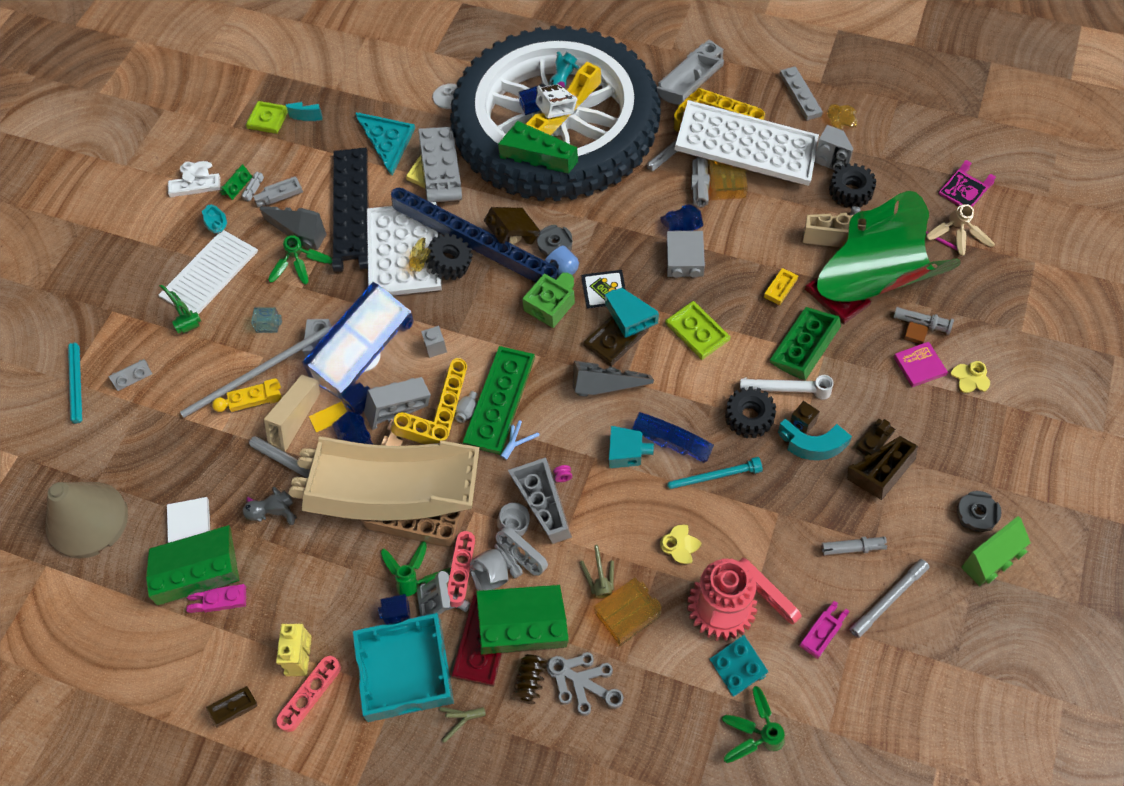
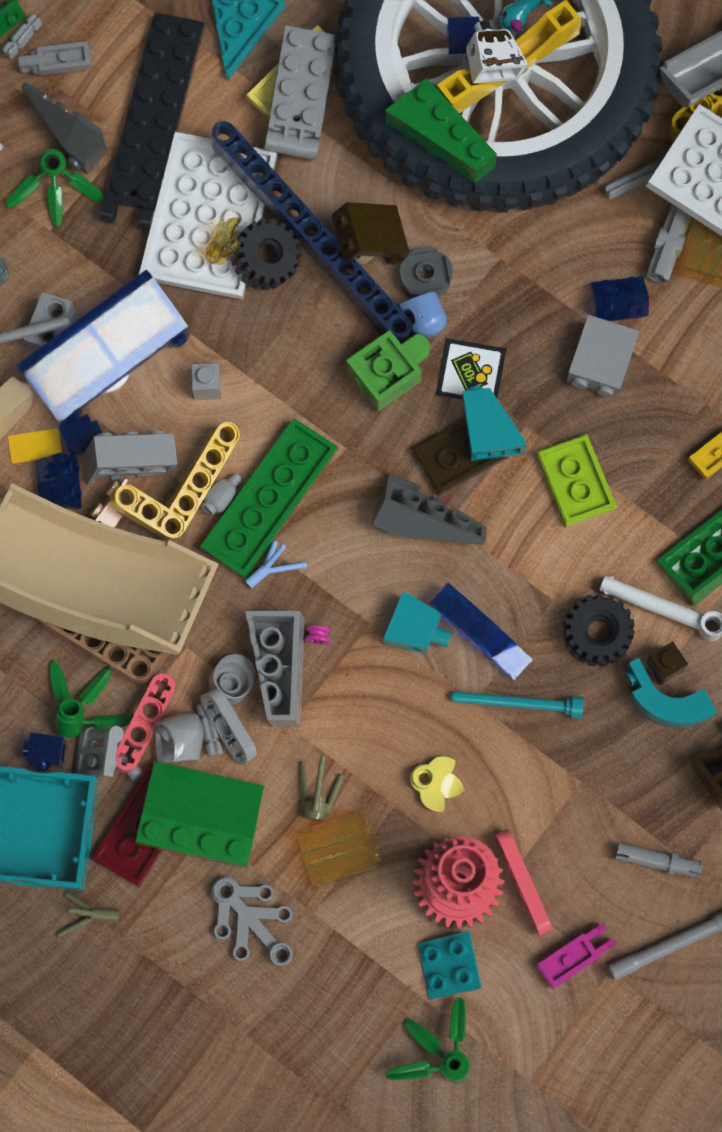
camera: 15 degrees right, 15 degrees up
dark brown piece [512,654,549,704] -> none

